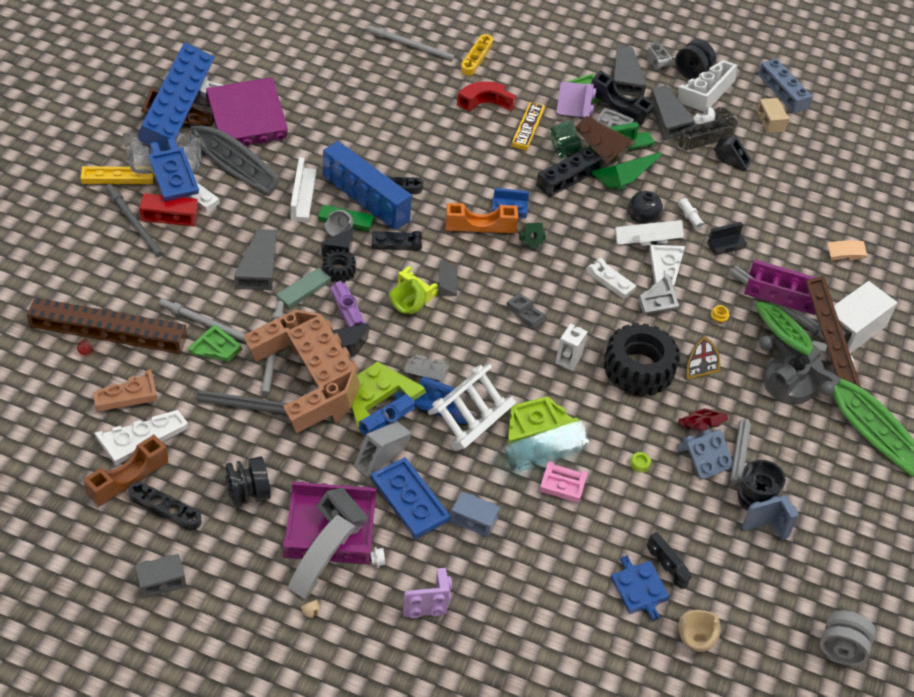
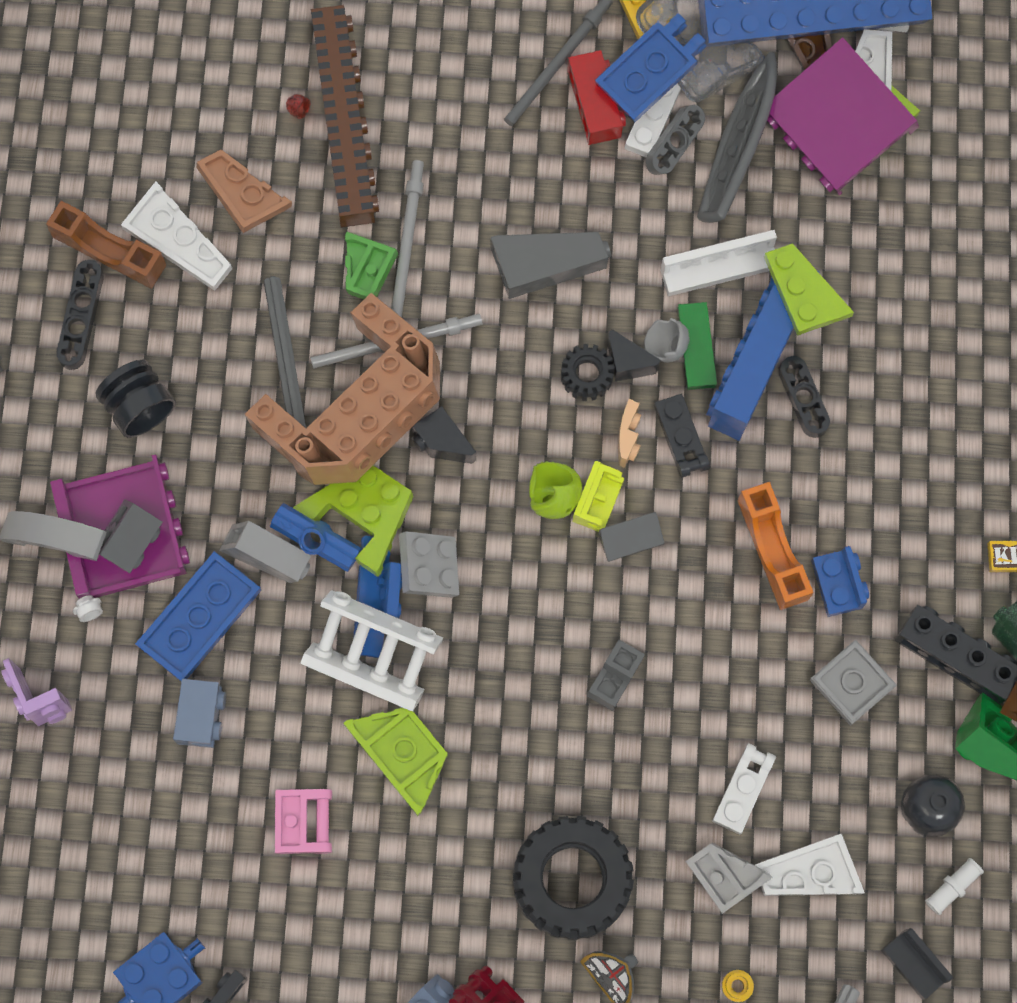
camera: 75 degrees right, 25 degrees up
sand green tile [276,268,331,309] -> none
medium lavender piece [330,281,366,327] -> none
clear light blue brick [503,420,589,472] -> none
dark green brick [519,223,546,248] -> none
white brick [555,324,588,371] -> none
white bracket [615,220,684,246] -> none
lime tile [630,452,651,473] -> none
none -> light nougat slope [618,399,642,468]
none -> dark grey beam [646,105,705,175]
none -> lime wing [764,243,854,336]
none -> light grey plate [810,640,897,726]

